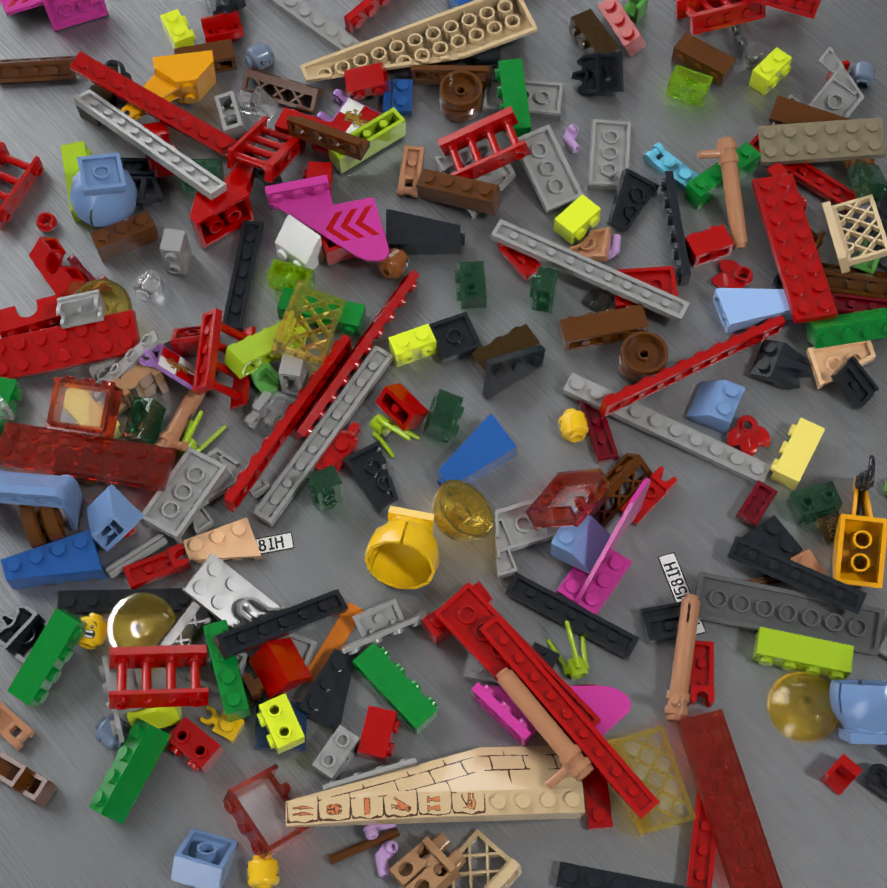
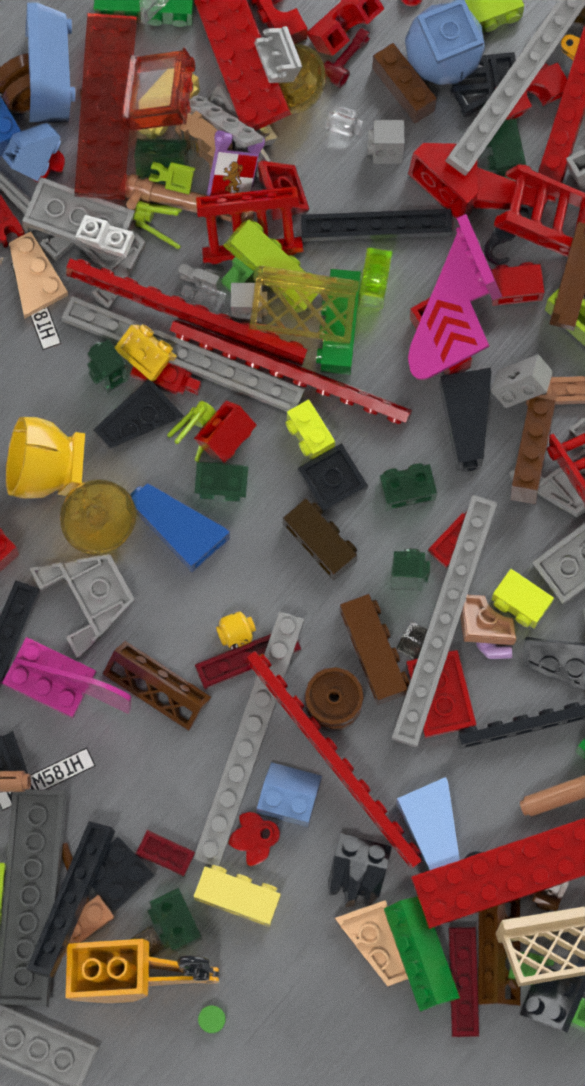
camera: 80 degrees right, 10 degrees up
white slope [275,214,324,275] -> none
dark orange head [378,248,409,279] -> none
black wing [483,344,545,400] -> none
clear red window [526,468,610,530] -> none
medium blue slope [550,507,611,574] -> none
red plate [620,466,677,526] -> none
red brick [685,224,734,268] -> none
red plate [711,260,753,288] -> none
black plate [830,356,879,410] -> none
none -> white slope [75,215,135,258]
none -> yellow bracket [114,324,177,381]
none -> lime plate [149,162,195,194]
none -> light grey brick [491,355,553,408]

